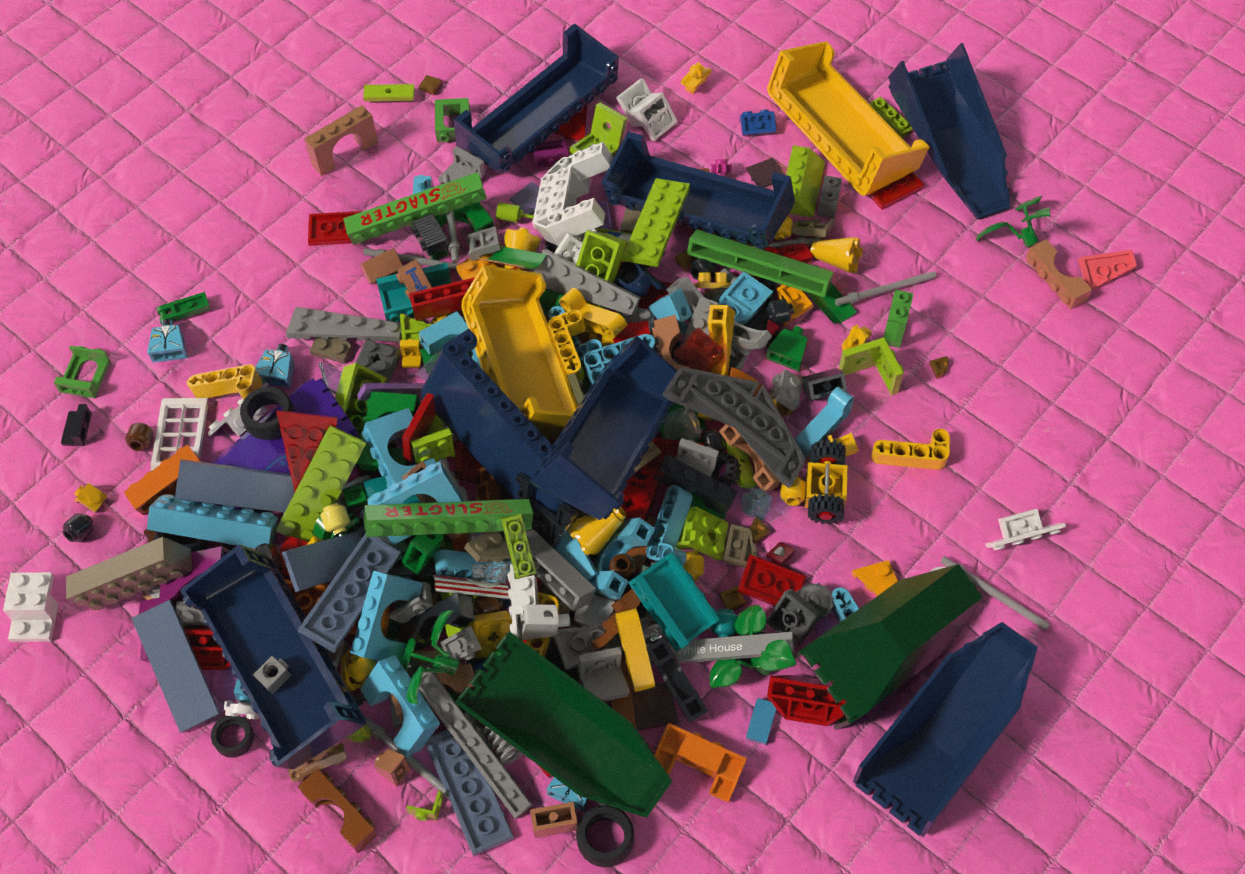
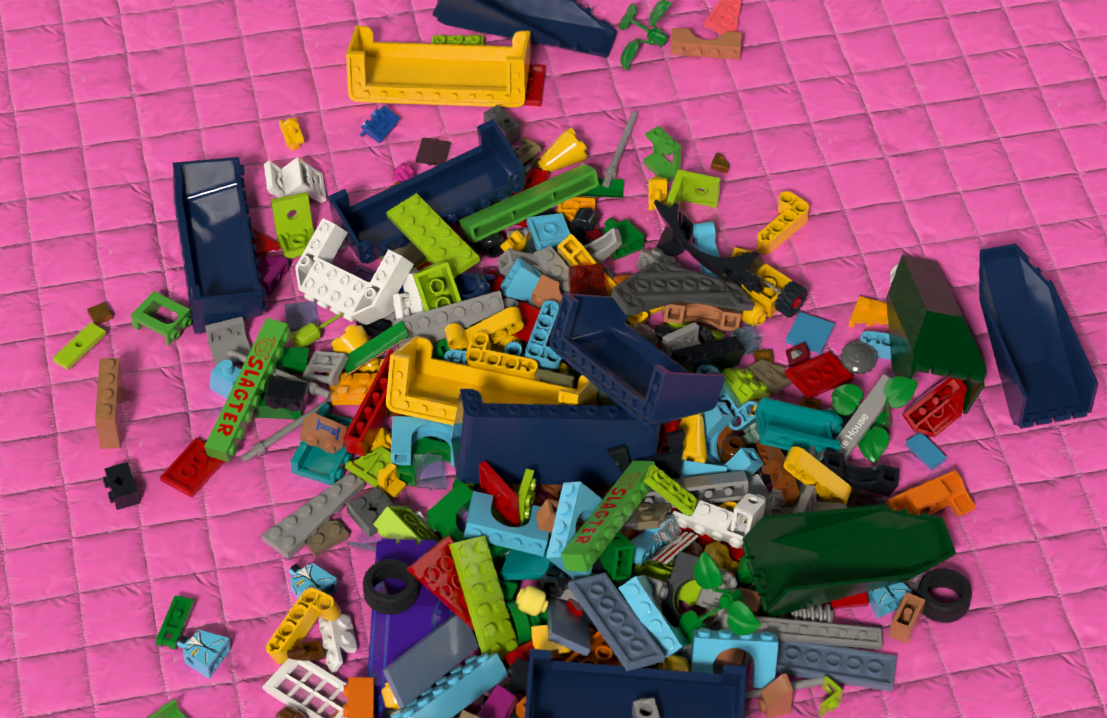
camera: 55 degrees left, 10 degrees down
medium lavender tile [357,383,425,400] -> none
nougat brick [359,248,403,285] -> none
dark grey brick [767,589,821,647] -> none
lime slope [786,145,825,218] -> none
light grey bar [940,556,1050,631] -> none
white bracket [985,509,1066,550] -> none
none -> black brick [102,462,140,510]
none -> reddish brown slope [287,639,325,661]
none -> black slope [654,200,764,294]
none -> dark azure tile [786,312,835,354]

